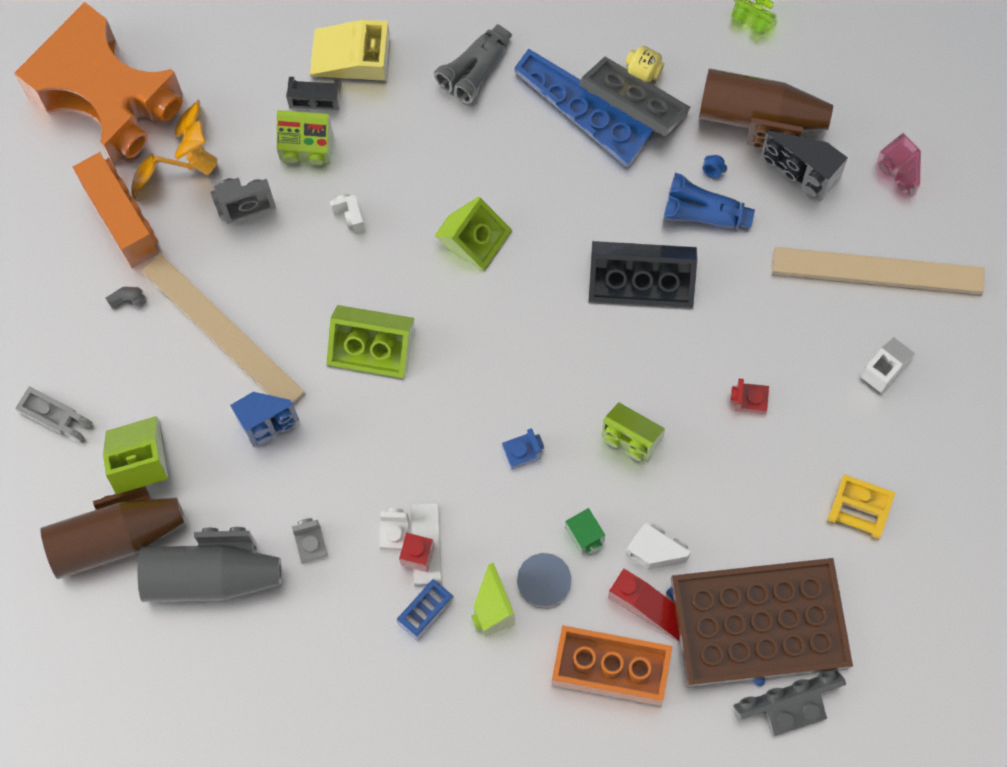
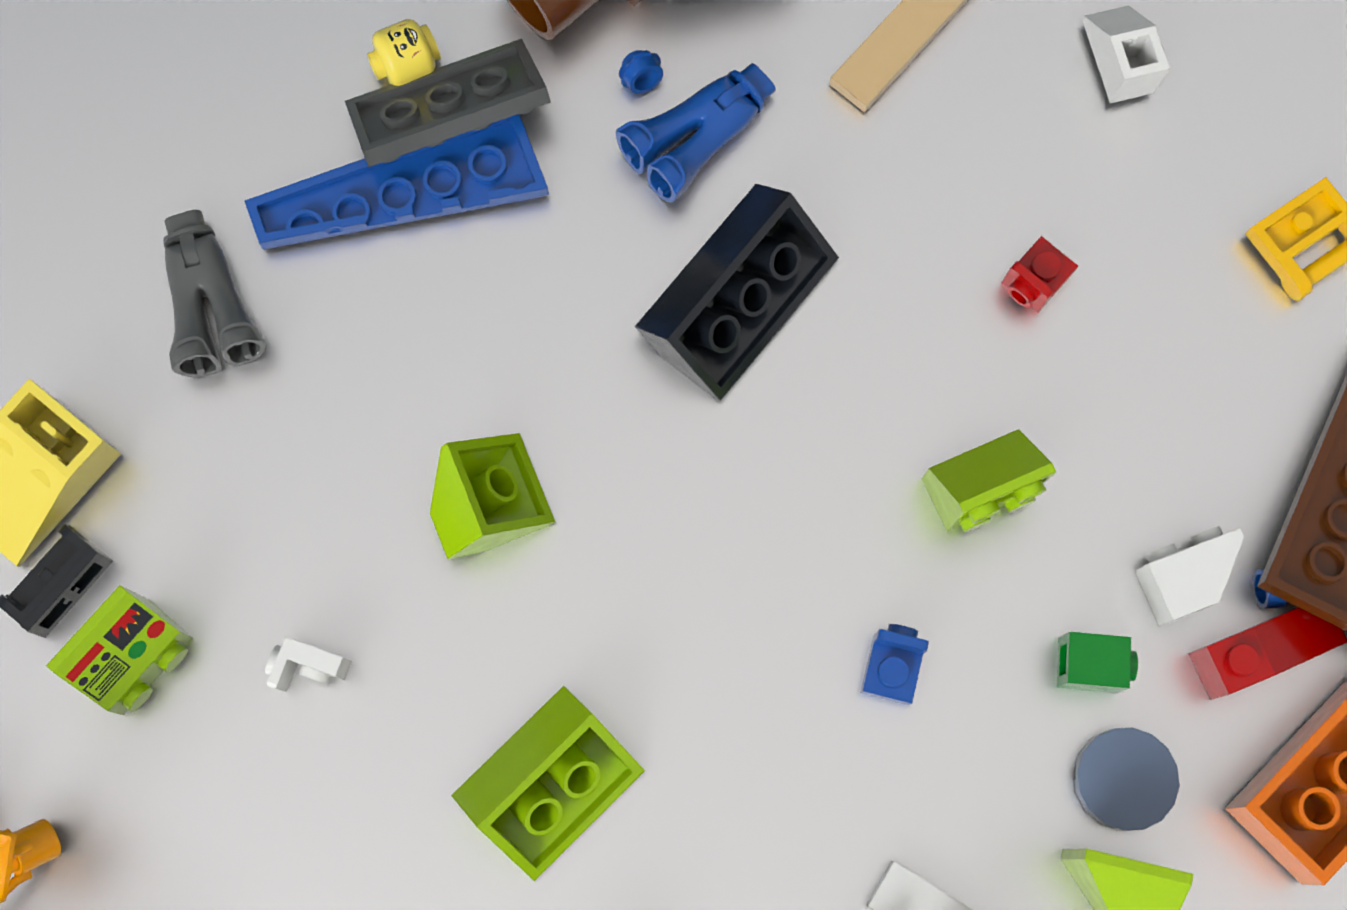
camera: 60 degrees left, 5 degrees up
dark grey plate [210,177,276,224] -> none

